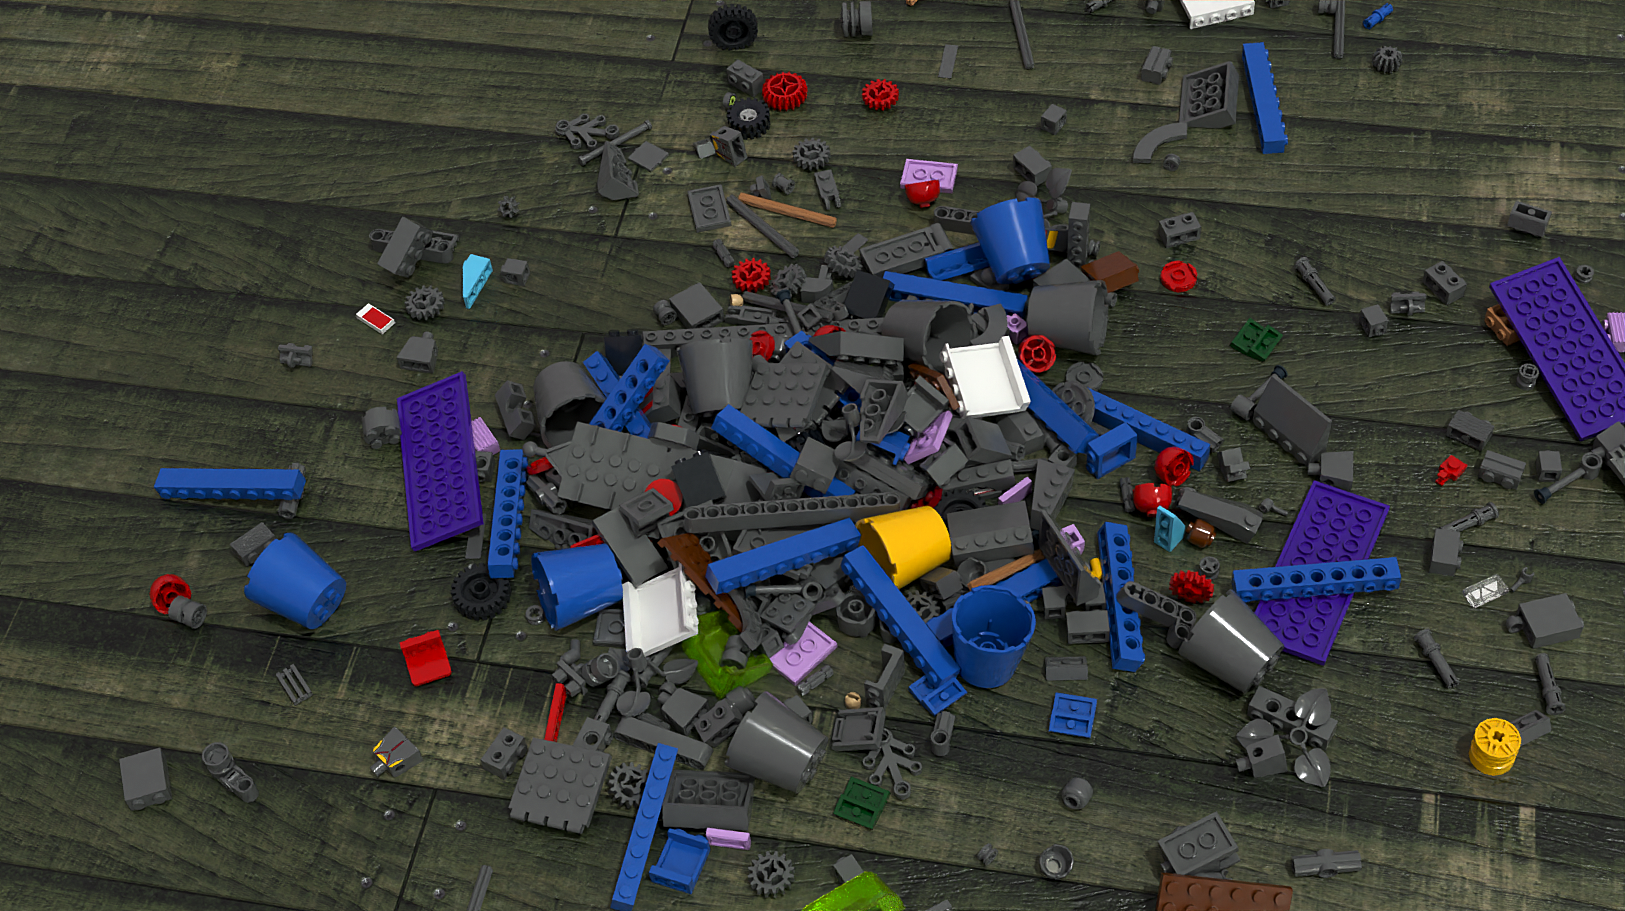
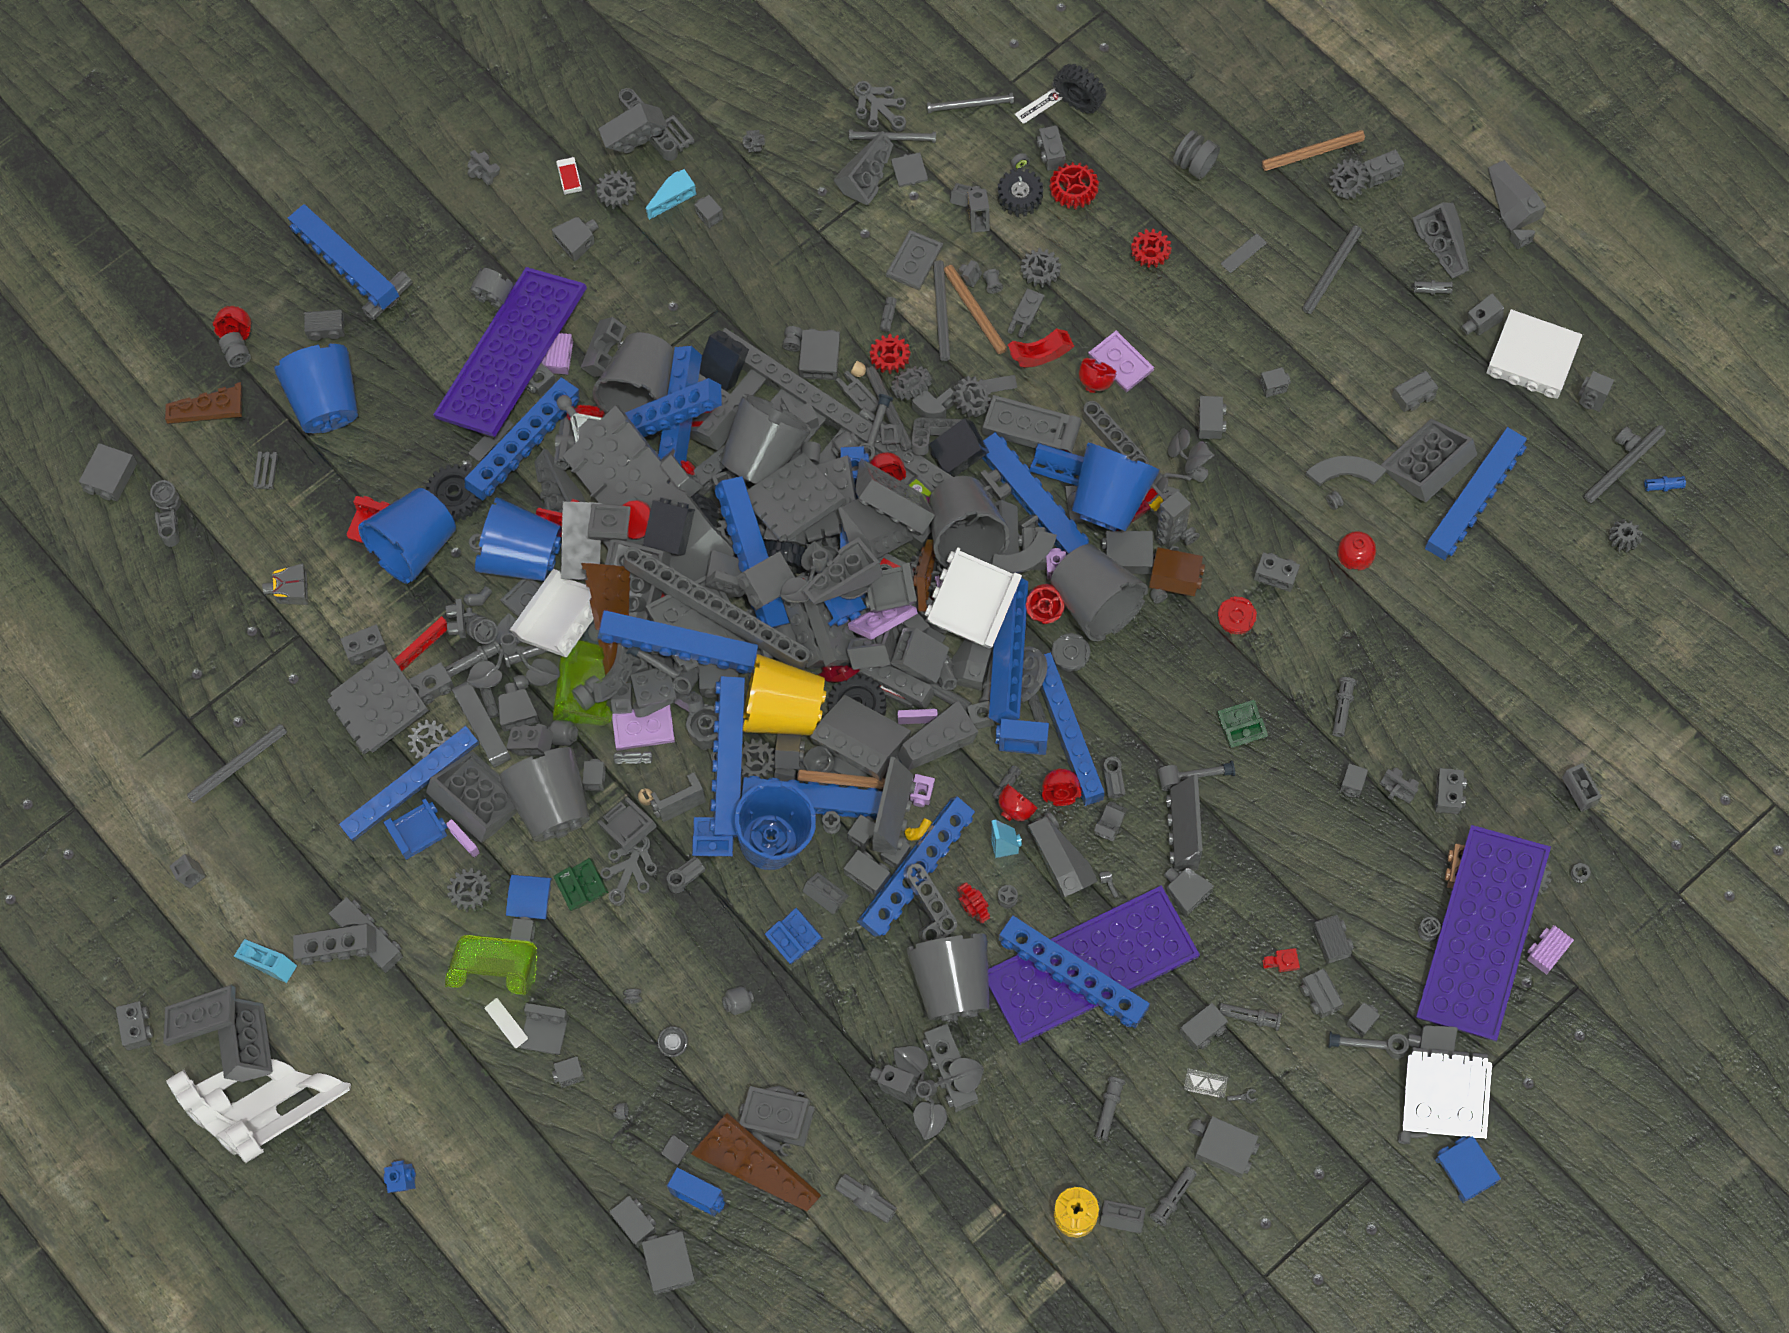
camera: 35 degrees right, 15 degrees up
red tile [750,330,775,361] -> none
reddish brown head [1185,519,1216,548] -> none
none -> reddish brown wing [165,382,243,424]
none -> blue cone [358,488,456,583]
none -> blue slope [506,875,551,919]
none -> dark grey bar [927,93,1014,113]
none -> red arch [1008,329,1074,367]
none -> white sticker [1015,88,1063,123]
none -> red cylinder [1337,531,1376,571]

